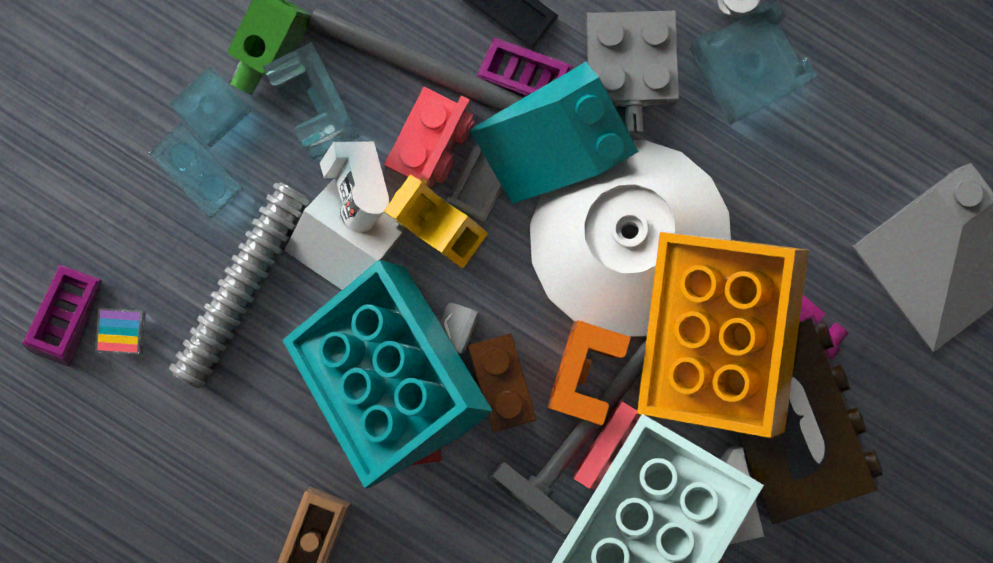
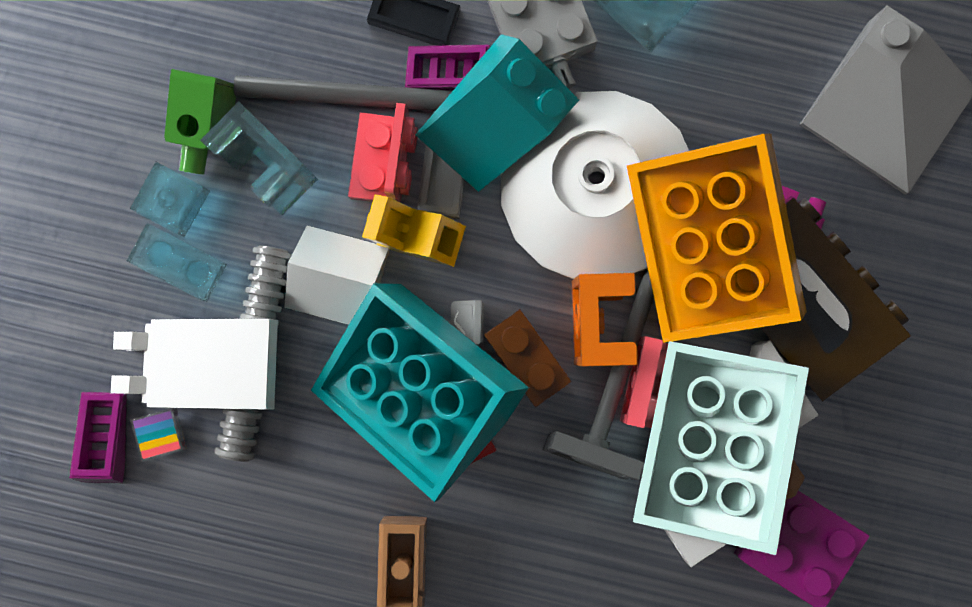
camera: 20 degrees left, 0 degrees up
white leg [320,141,389,232] -> none
none -> white tile [111,319,278,409]

